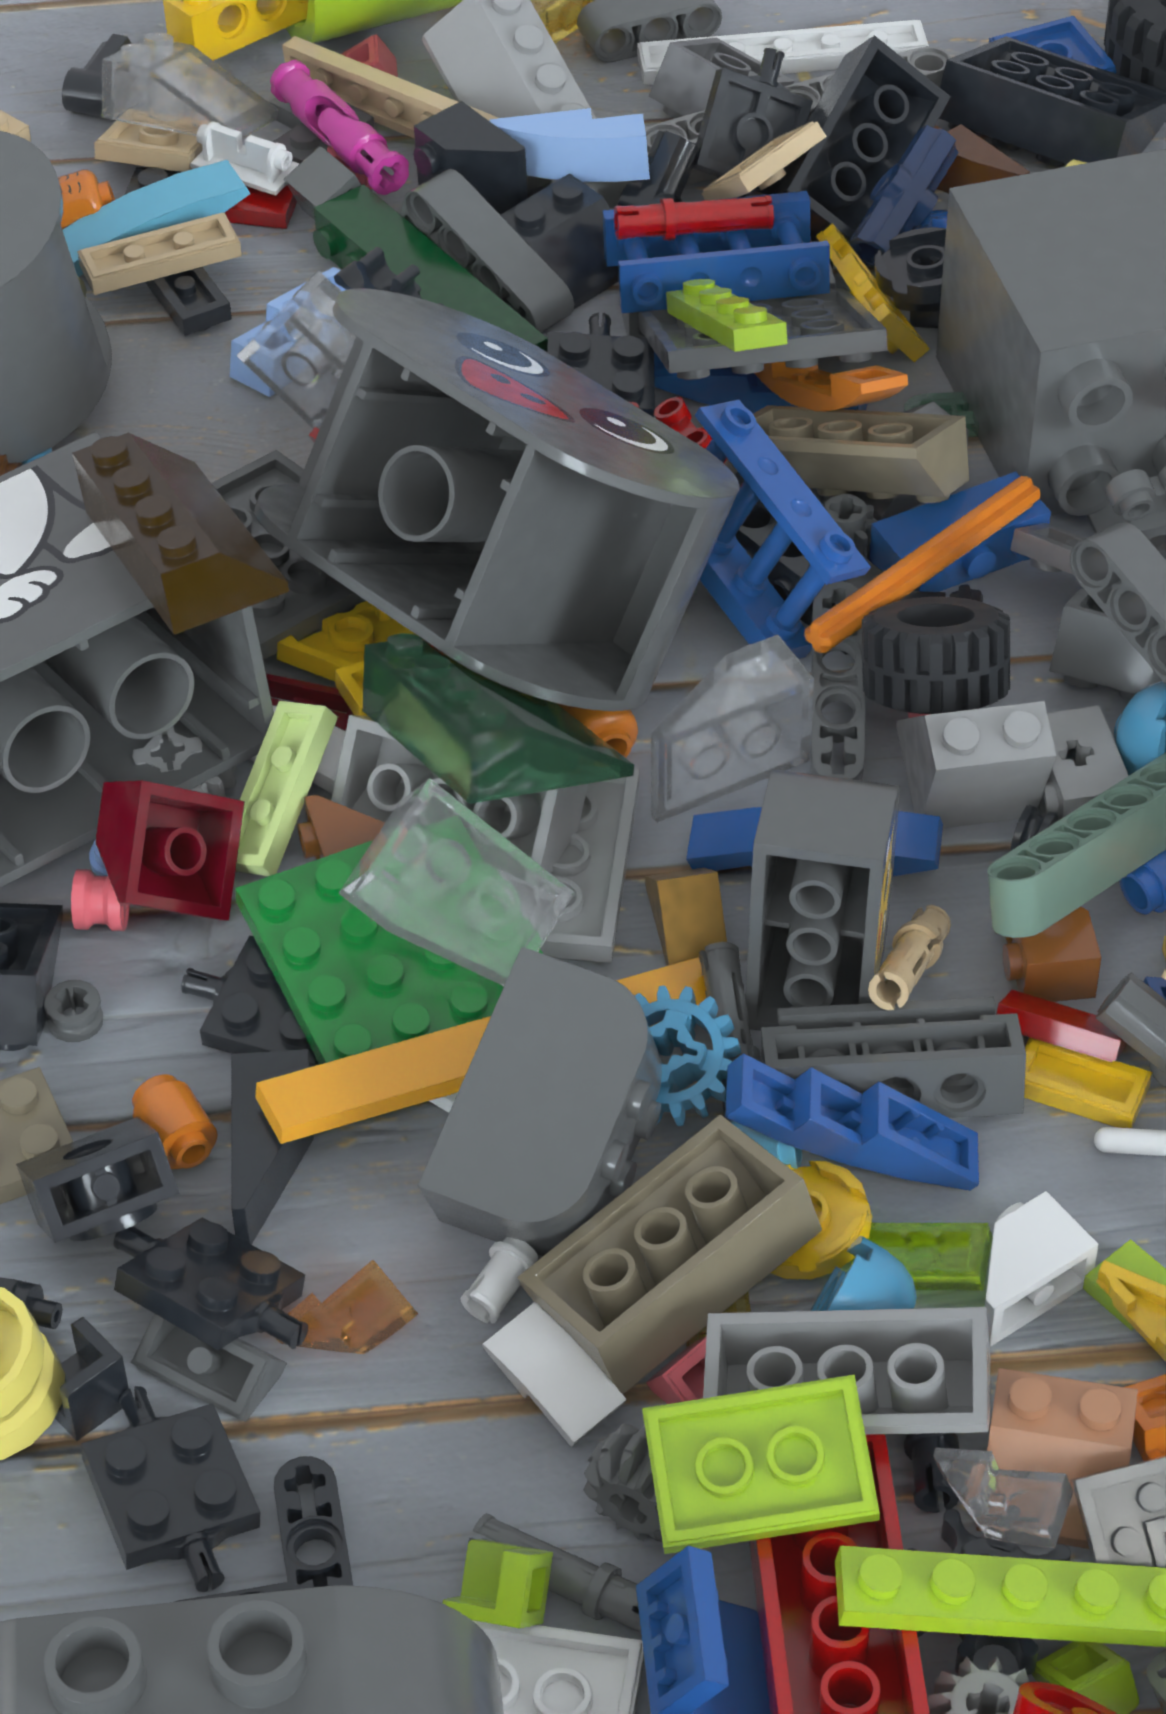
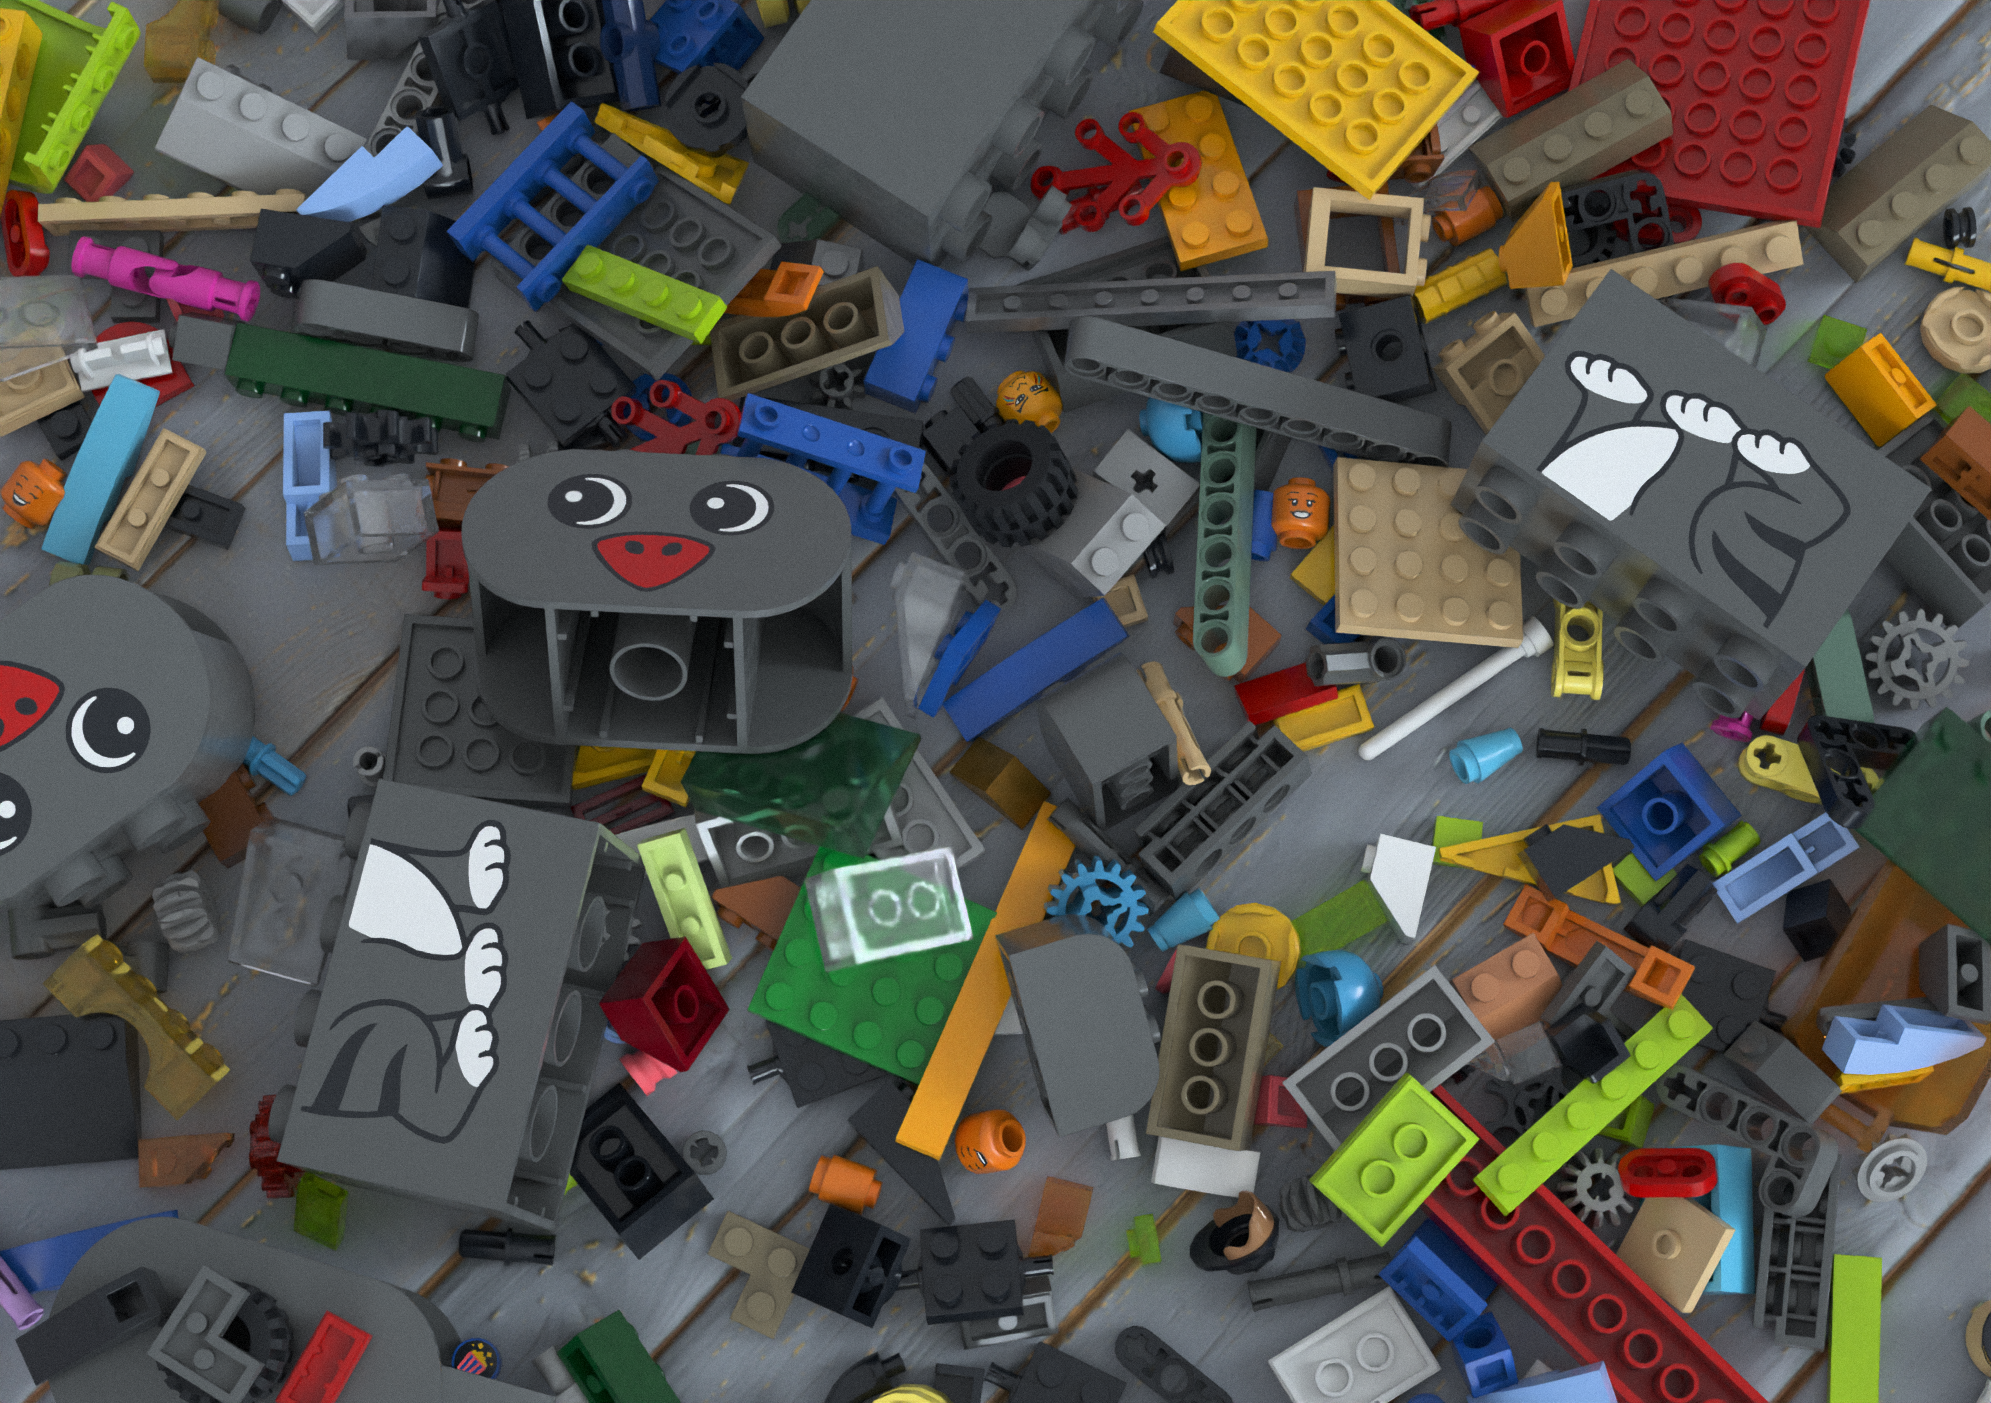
camera: 40 degrees left, 30 degrees up
dark brown slope [72,432,290,635] -> none
lime panel [442,1539,553,1629] -> none
red pin [614,195,774,240] -> none
tan plate [701,121,827,200] -> none
blue slope [725,1053,979,1191] -> none
orange axle [804,476,1041,653] -> none
none -> red plate [0,190,50,279]
none -> blue wing [918,600,1001,718]
none -> orange head [954,1109,1026,1174]
none -> light orange head [996,370,1063,433]
none -> tan tile [1092,574,1148,628]
none -> clear neon green plate [1126,1213,1162,1268]
none -> black piece [1190,1190,1279,1275]
none -> black panel [1545,1002,1631,1084]

